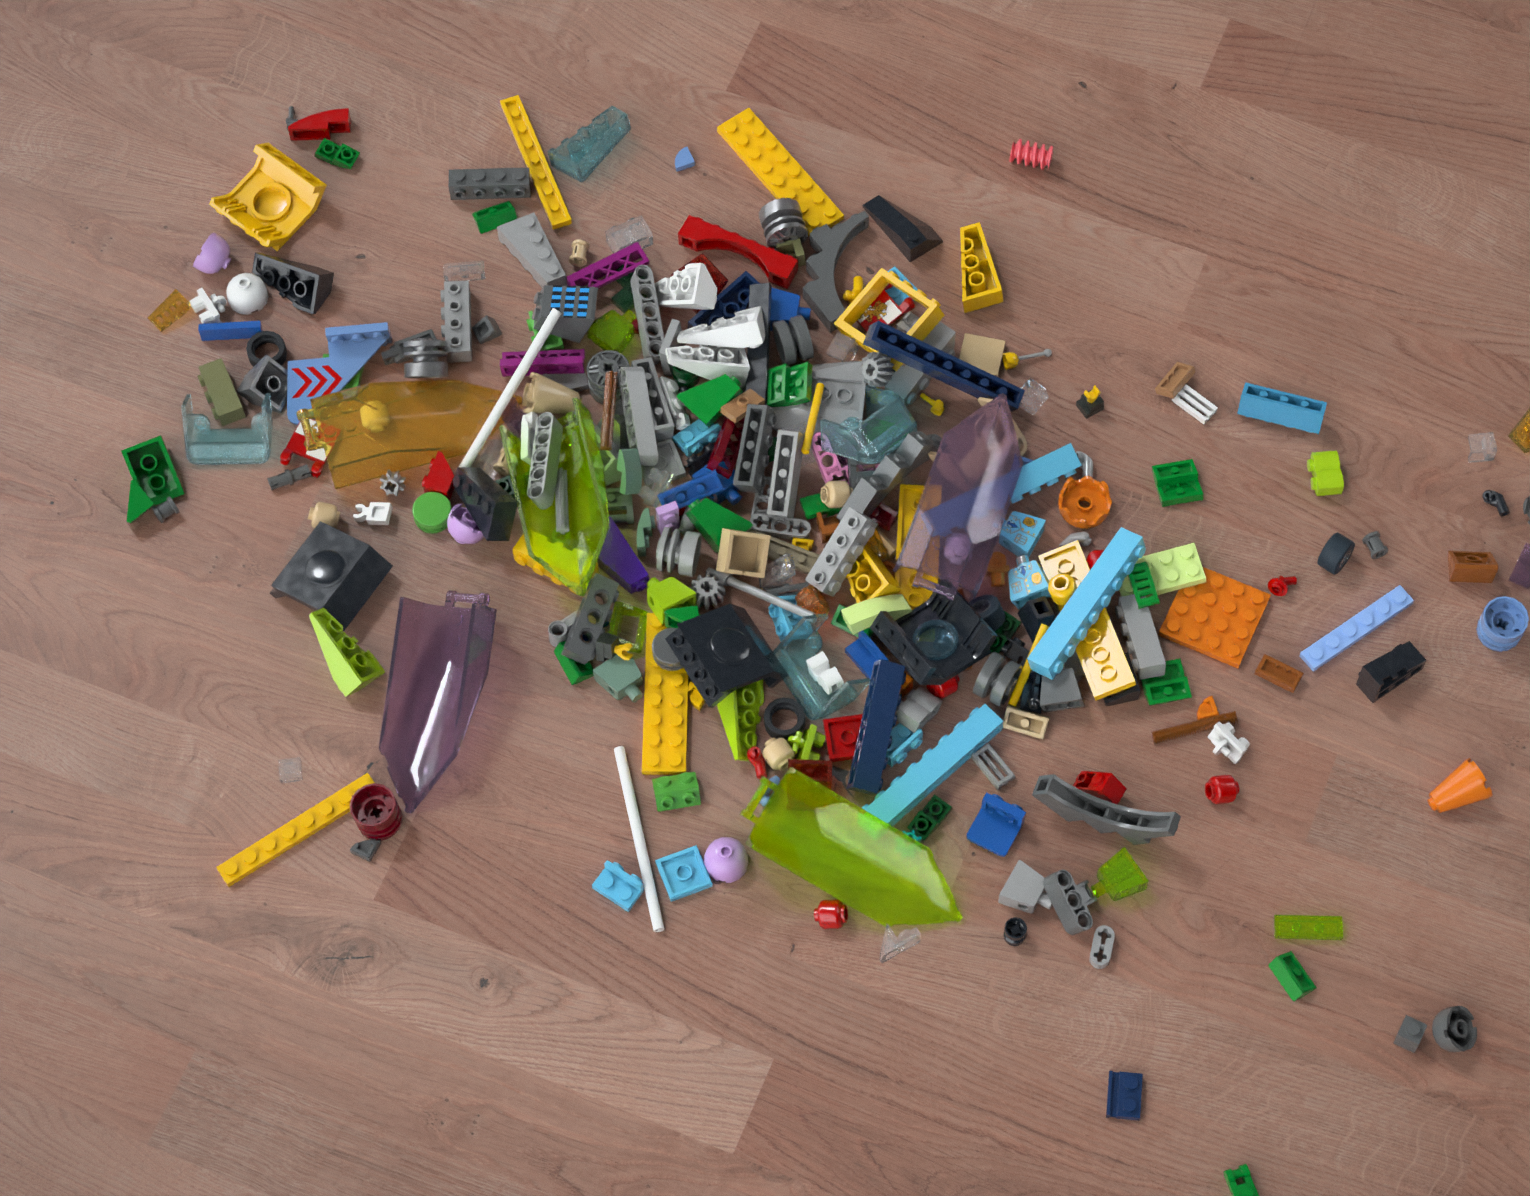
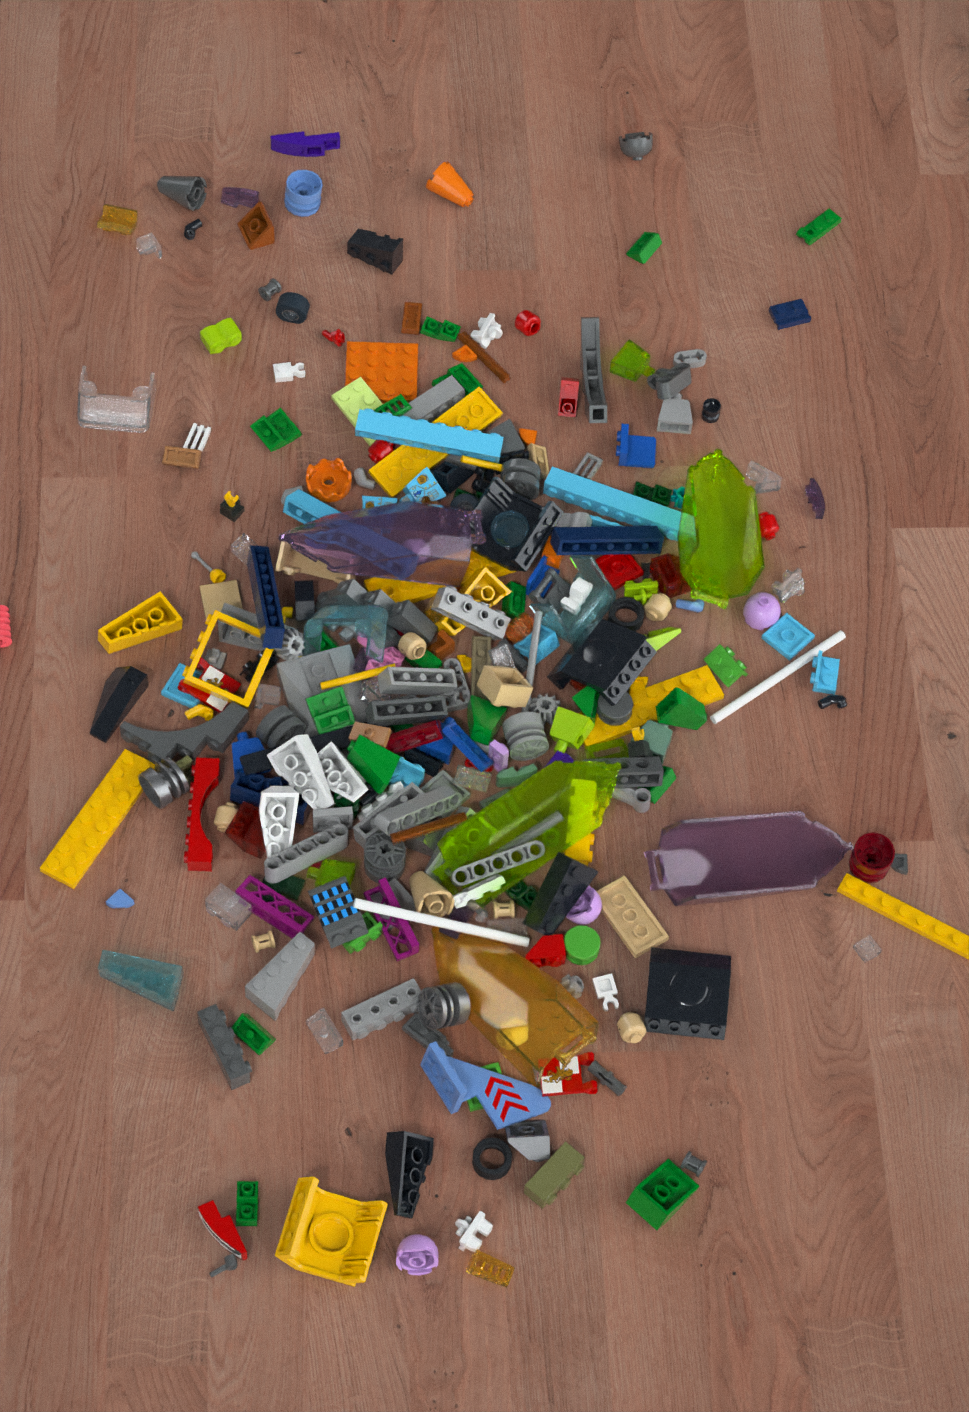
camera: 120 degrees left, 5 degrees down
green slope [126,480,155,524] -> none
clear light blue windscreen [181,393,273,465] -> none
blue tile [198,321,263,341] -> none
white cylinder [226,273,268,315] -> none
lime wedge [309,608,385,697] -> none
dark grey slope [471,315,502,344] -> none
yellow plate [500,95,572,230] -> none
sand green slope [617,448,642,495] -> none
red arm [747,746,767,779] -> none
yellowish green slope [841,594,912,635] -> none
yellow head [1048,573,1077,605] -> none
dark azure brick [1237,382,1327,434] -> none
clear neon green tile [1273,915,1343,940] -> none
light blue plate [1299,585,1414,672] -> none
dark grey brick [1393,1015,1427,1053] -> none
none -> clear windscreen [77,366,156,433]
none -> tan head [214,803,242,833]
none -> white plate [273,362,305,383]
none -> black slope [294,580,315,620]
none -> green slope [420,316,461,342]
none -> orange tile [519,428,537,446]
none -> dark grey plate [528,568,571,617]
none -> tan plate [596,876,669,958]
none -> green slope [655,687,707,730]
none -> clear hips [772,568,805,603]
none -> clear purple slope [805,478,825,519]
none -> black arm [818,695,847,709]

